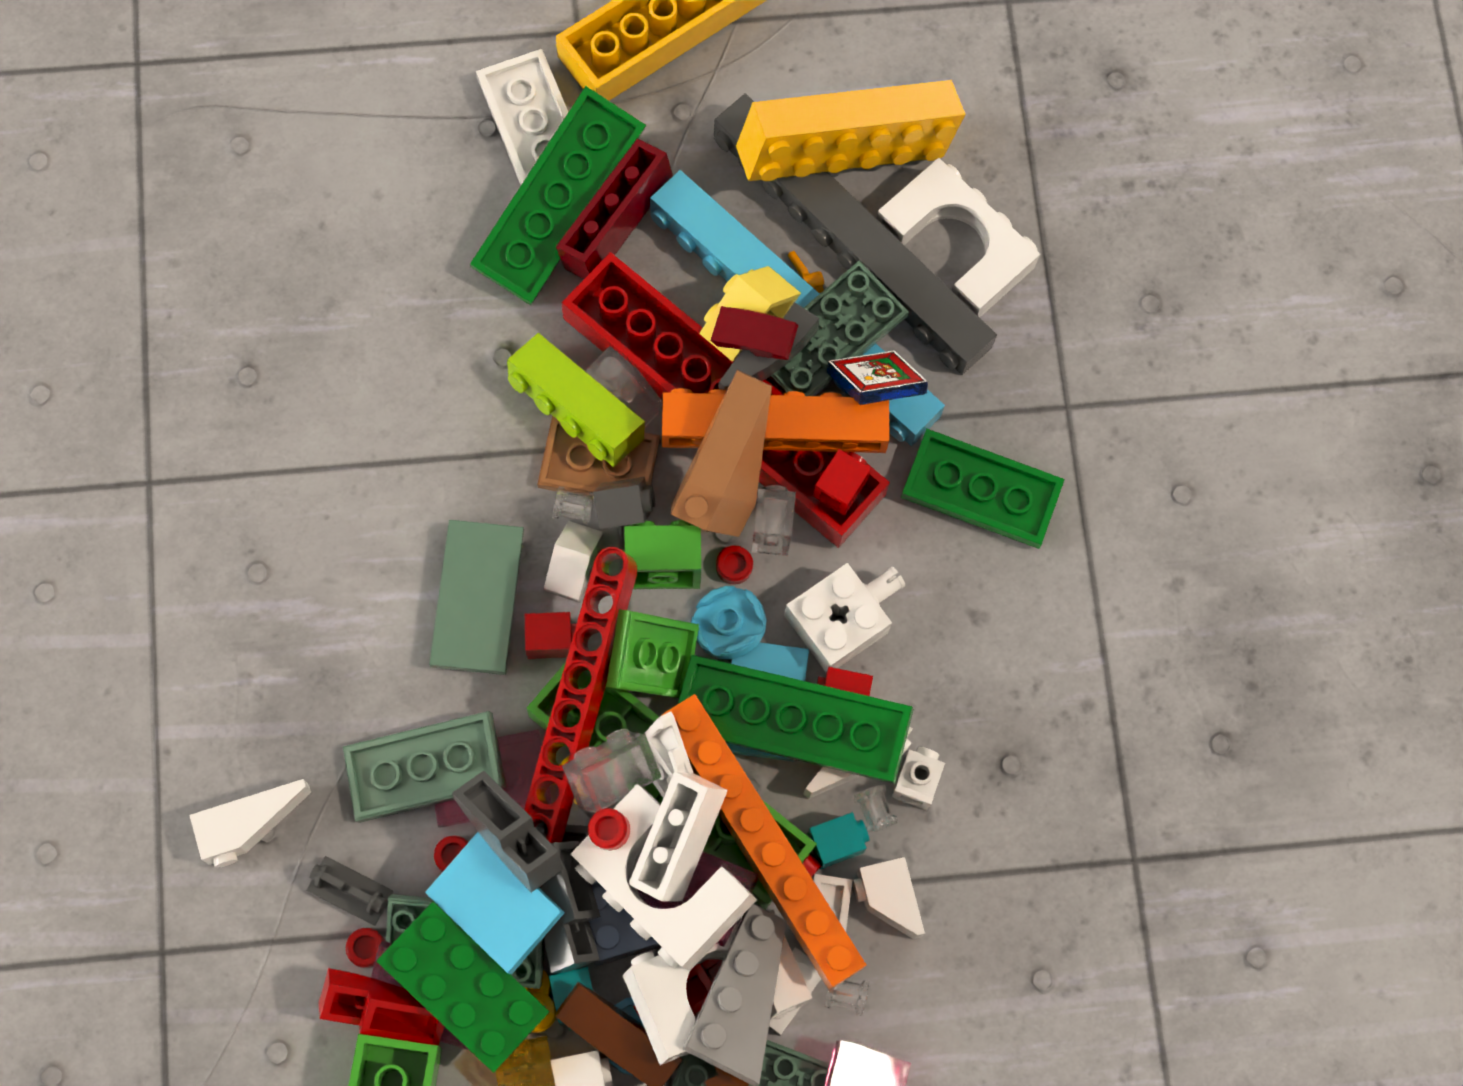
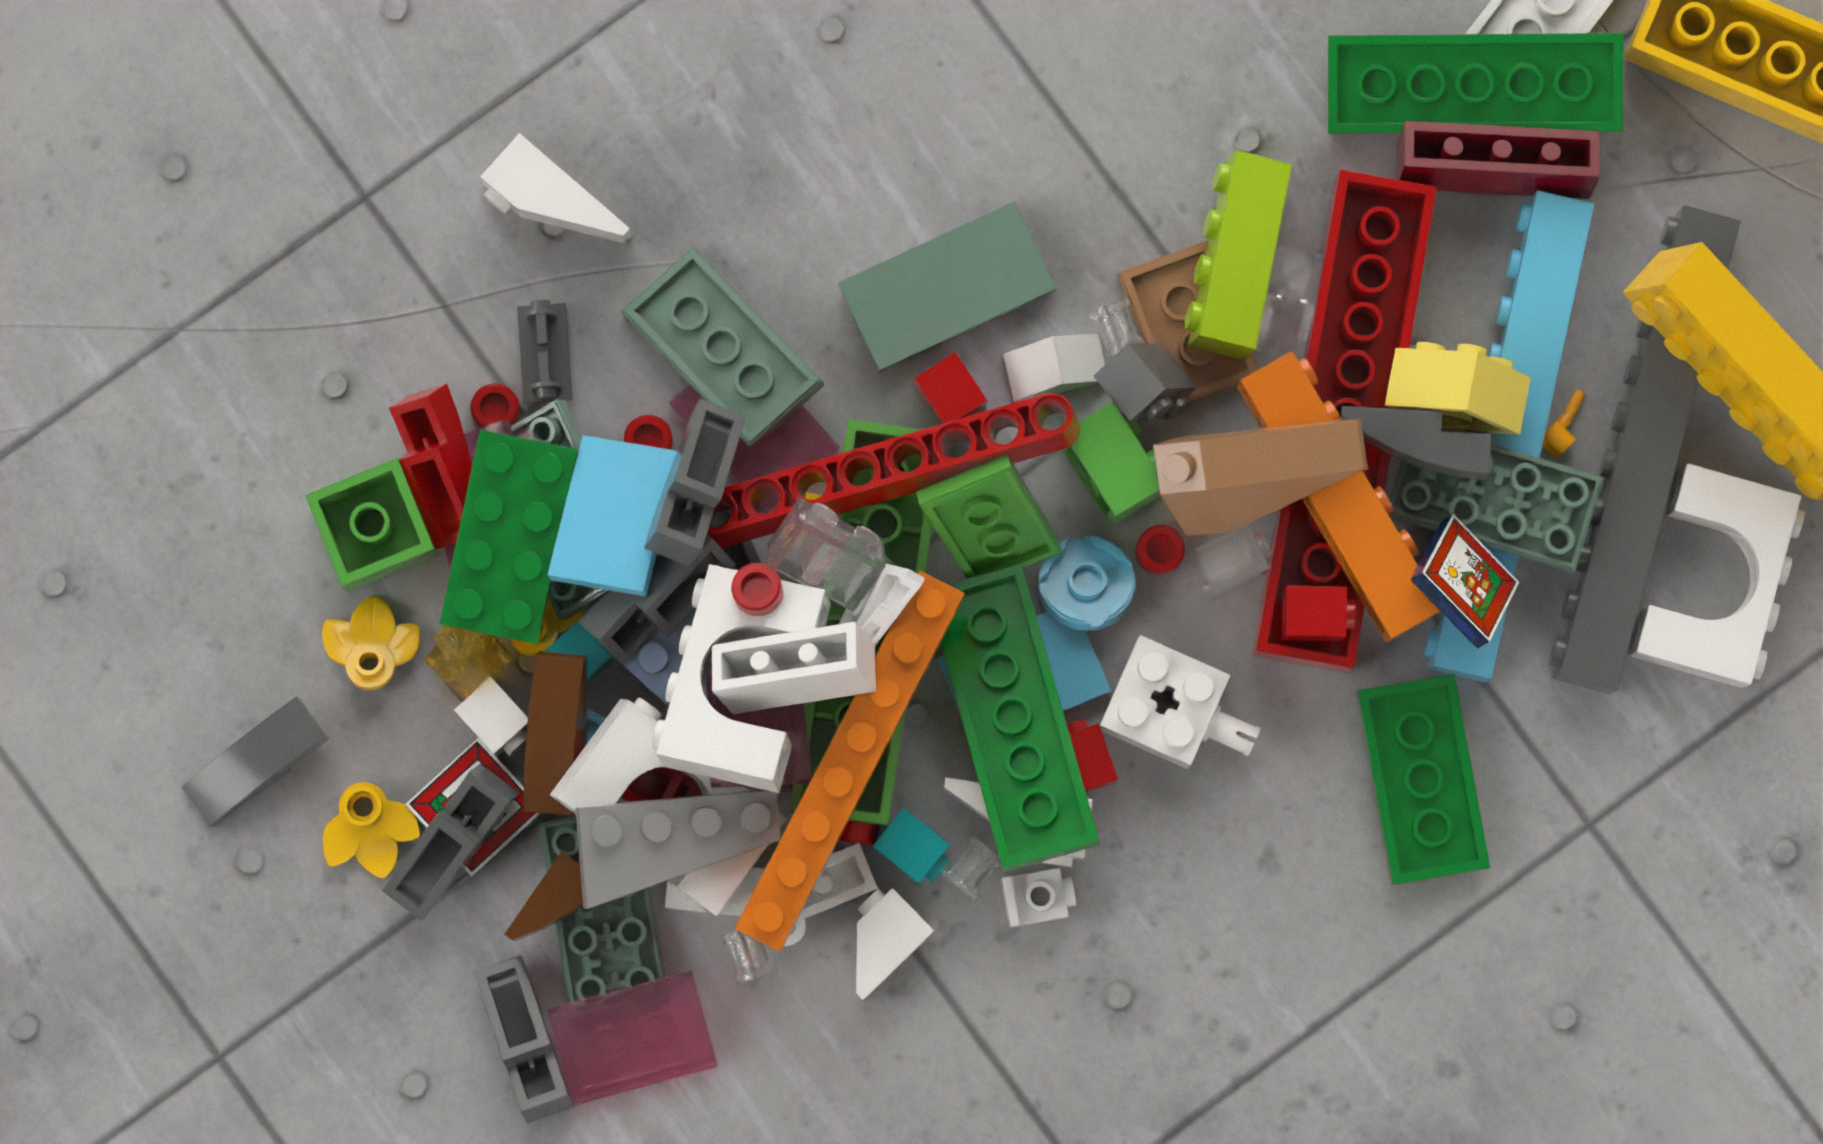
camera: 60 degrees right, 10 degrees up
dark red slope [710,306,799,360] -> none

